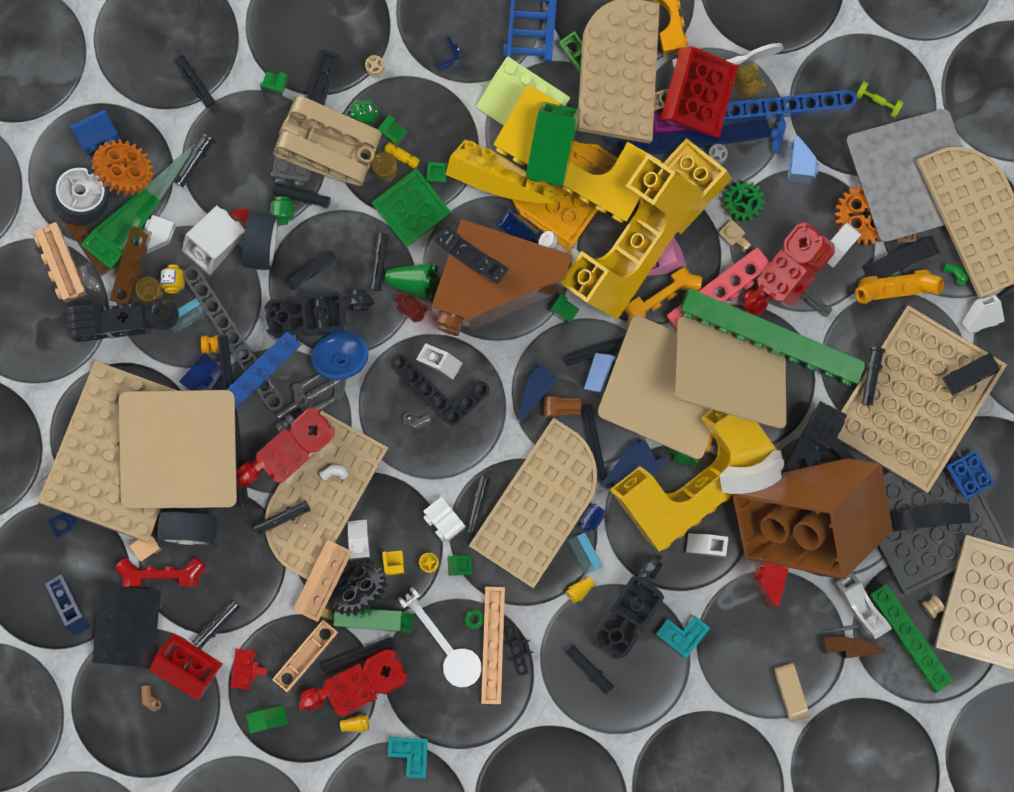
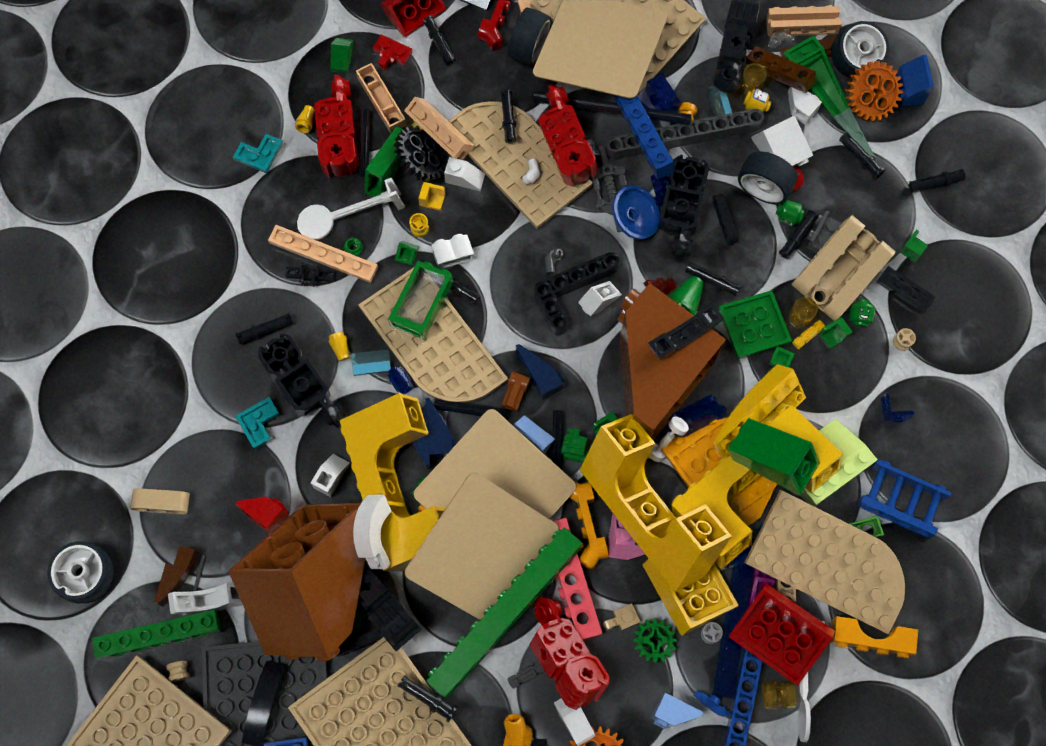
camera: 110 degrees right, 10 degrees down
none -> white wheel [47,541,114,604]
none -> window [388,261,453,340]
none -> green hair [561,428,589,463]
none -> clear blue cone [650,174,669,206]

